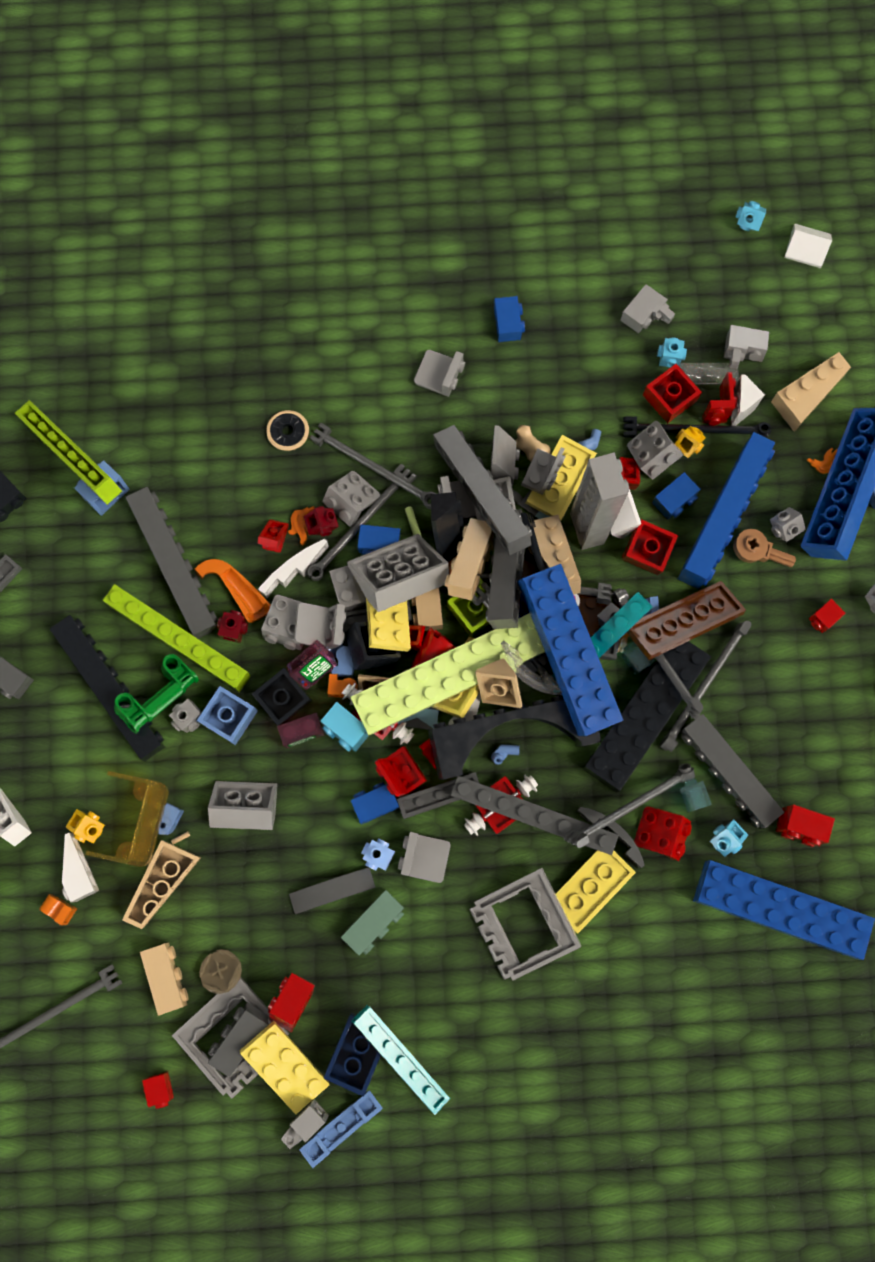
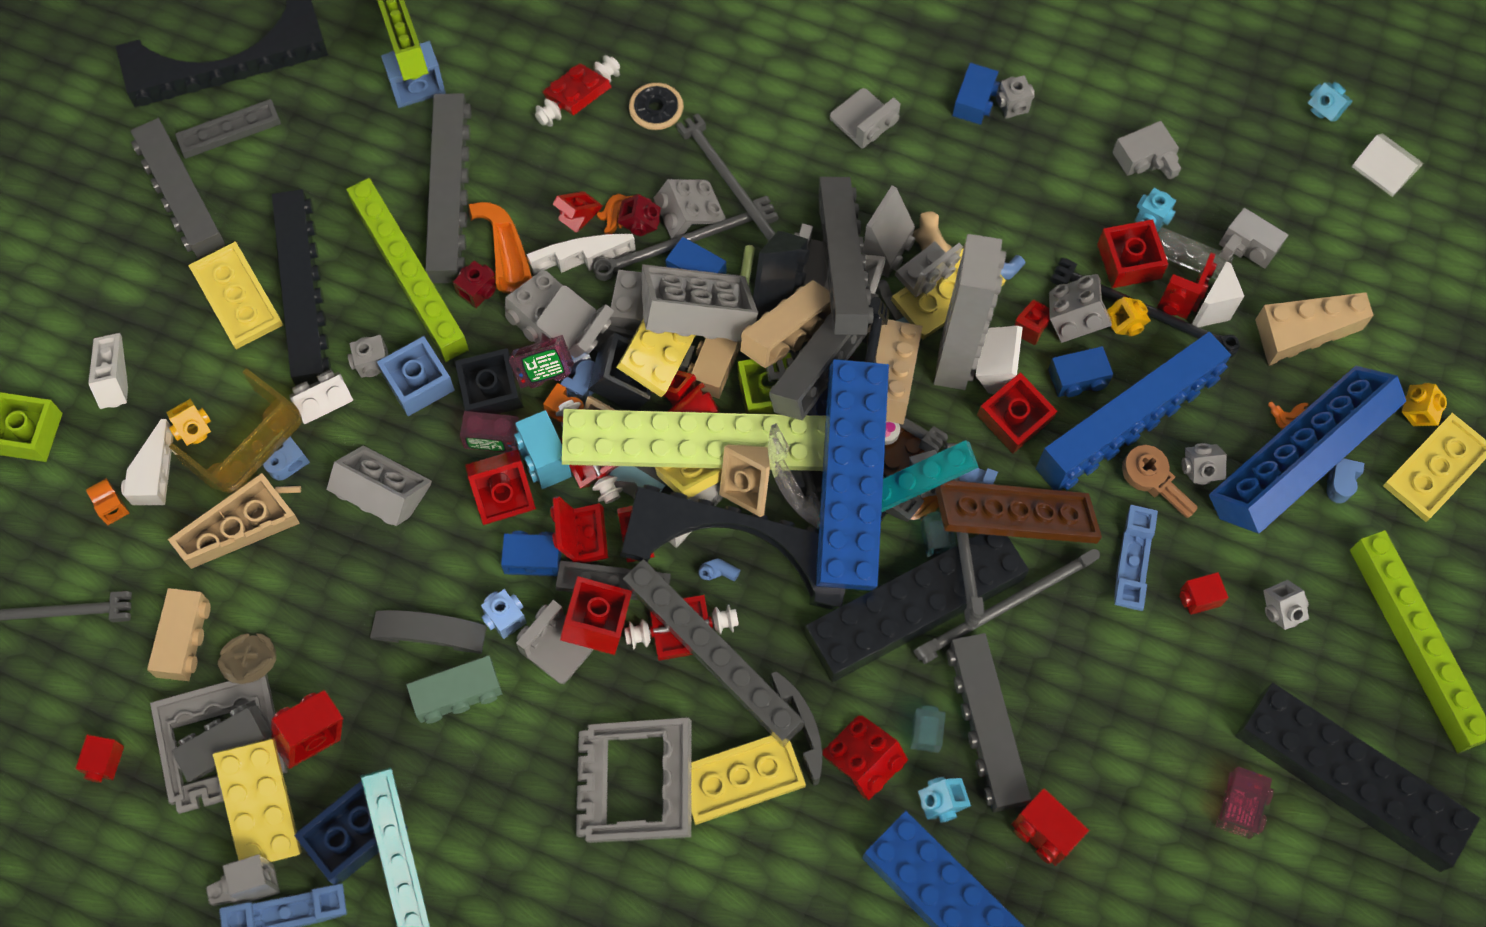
camera: 25 degrees right, 10 degrees down
green piece [114,654,199,734] -> none
dark grey hinge [564,763,695,848] -> none
none -> light yellow plate [188,242,283,349]
none -> bracket [289,369,354,424]
none -> red slope [465,449,536,525]
none -> red plate [535,55,620,127]
none -> red brick [560,576,632,655]
none -> light grey brick [996,75,1035,119]
none -> medium blue slope [1114,505,1158,611]

